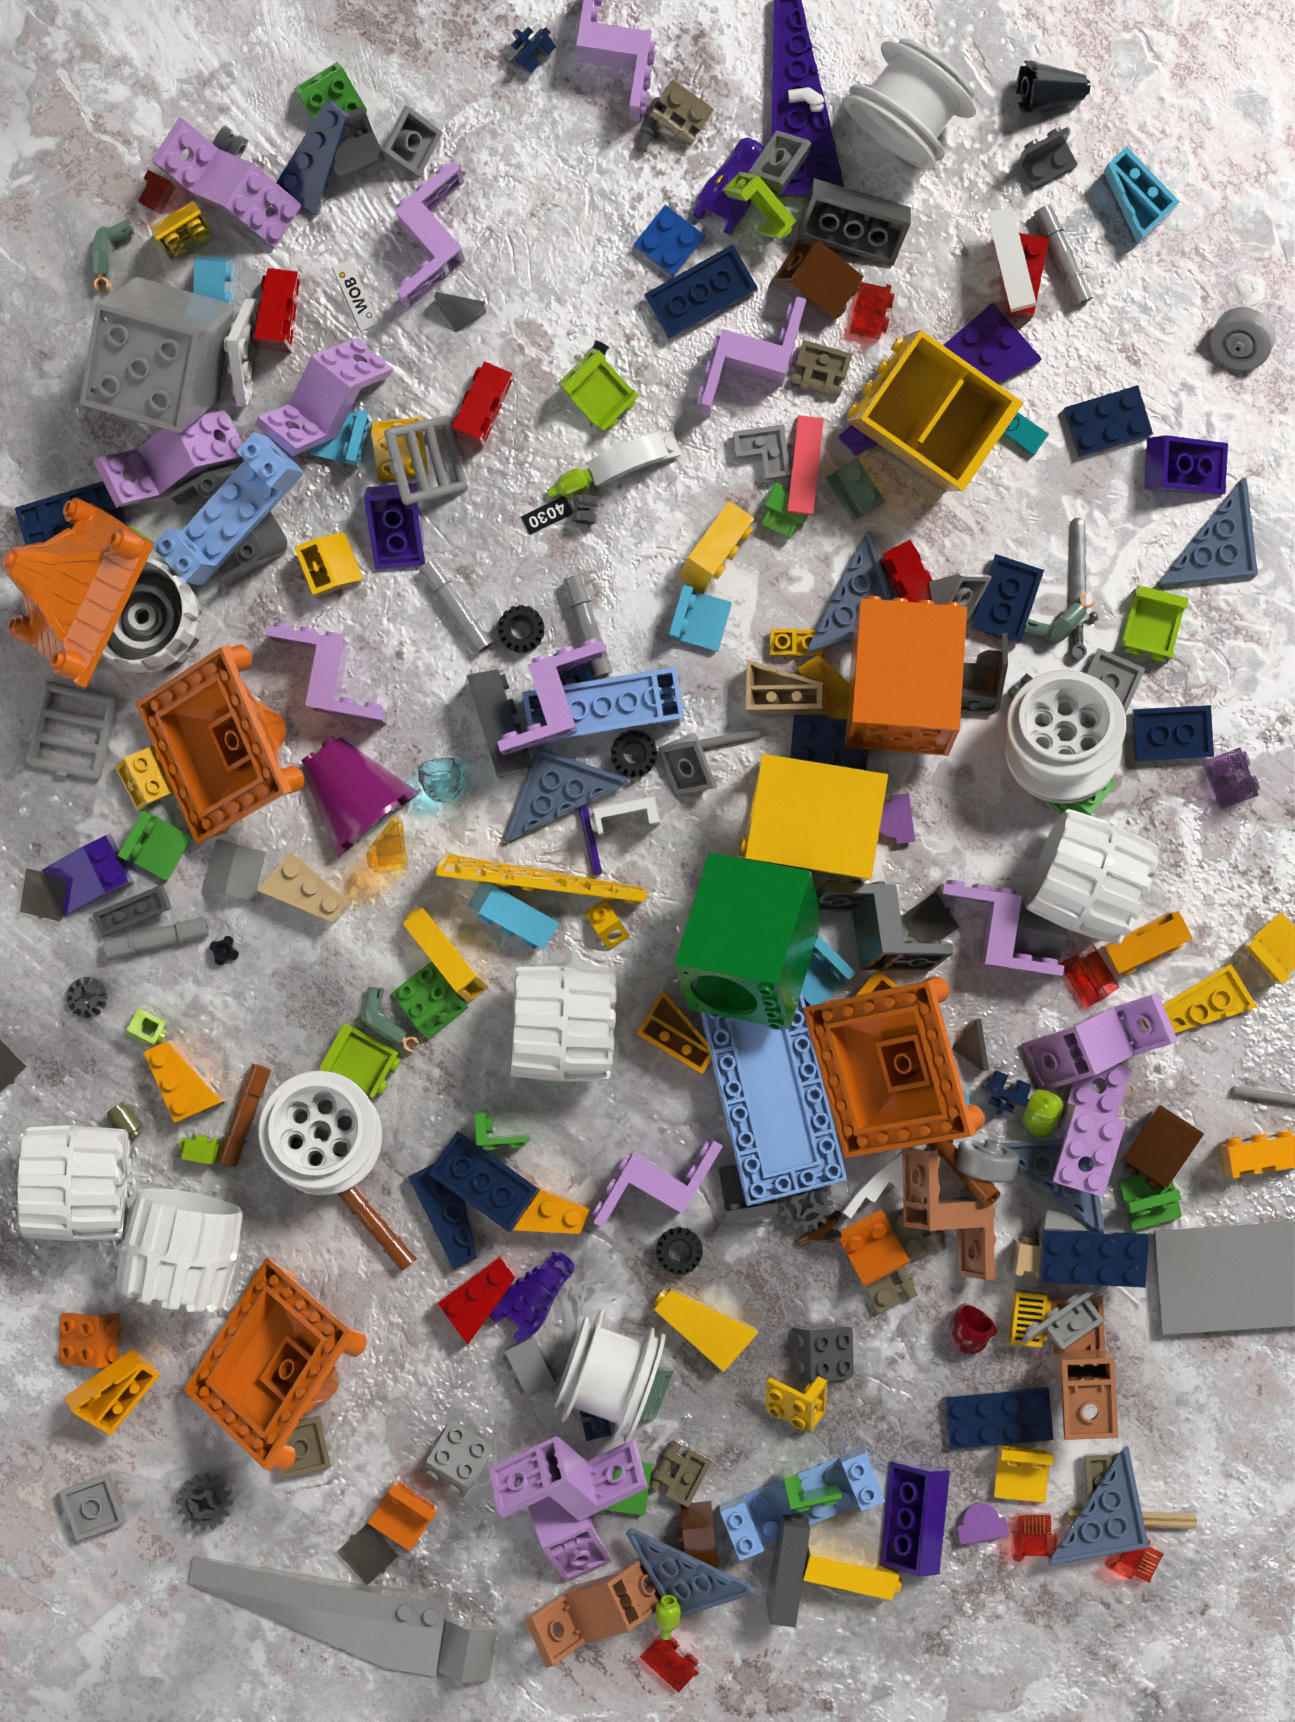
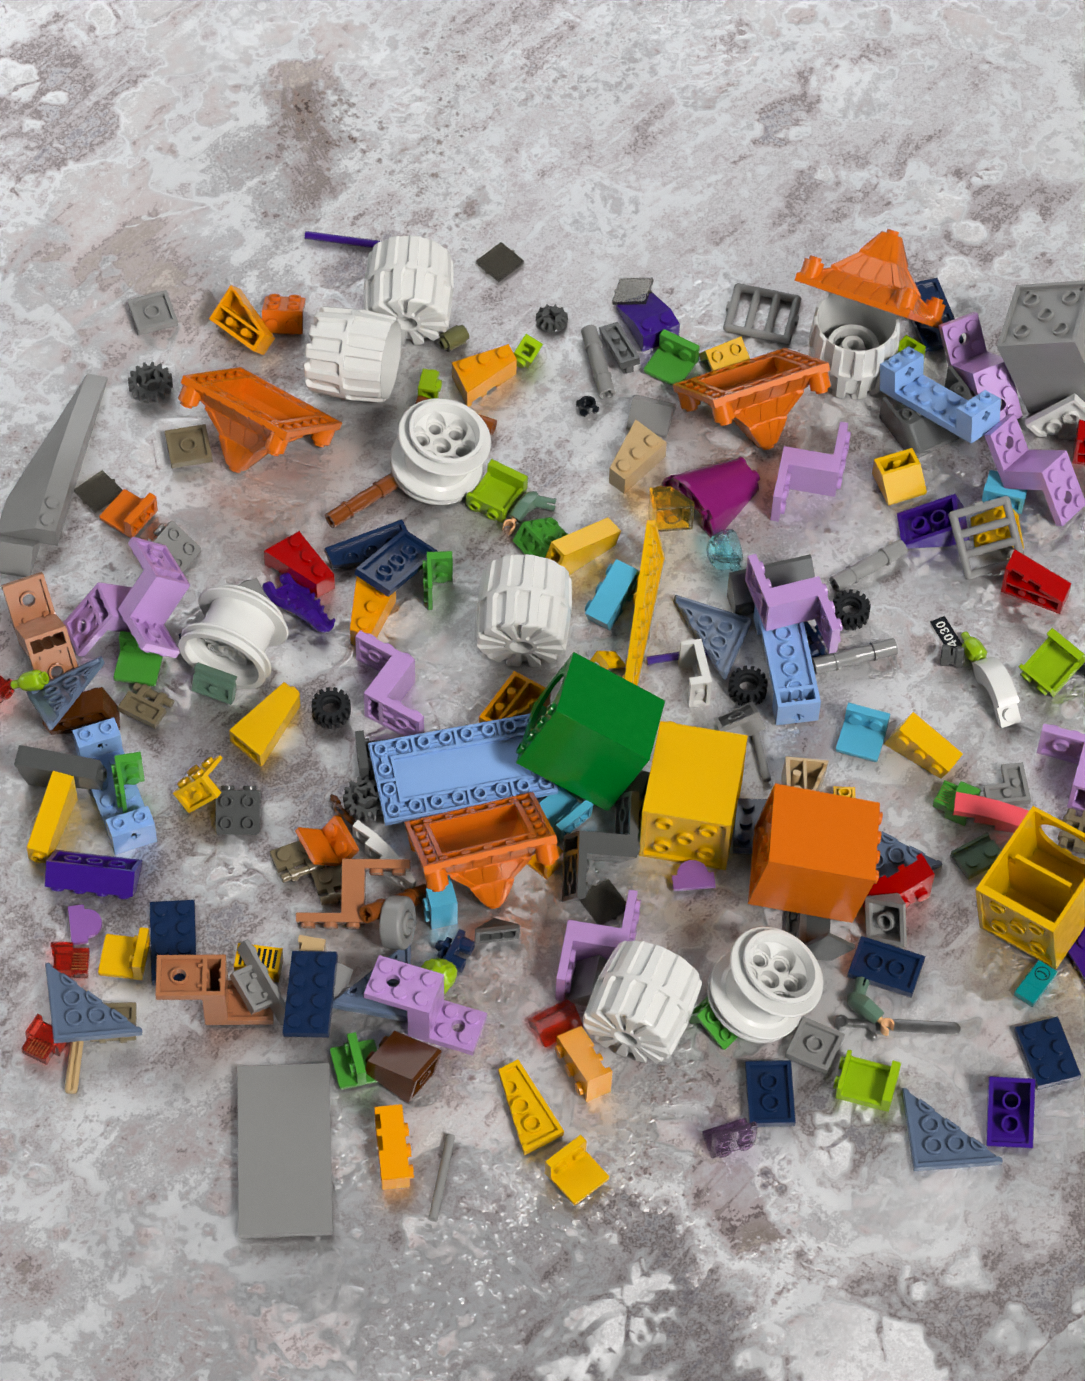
camera: 80 degrees right, 30 degrees down
dark red piece [948,1303,998,1355] -> none
lavender bracket [1021,992,1178,1090] -> none

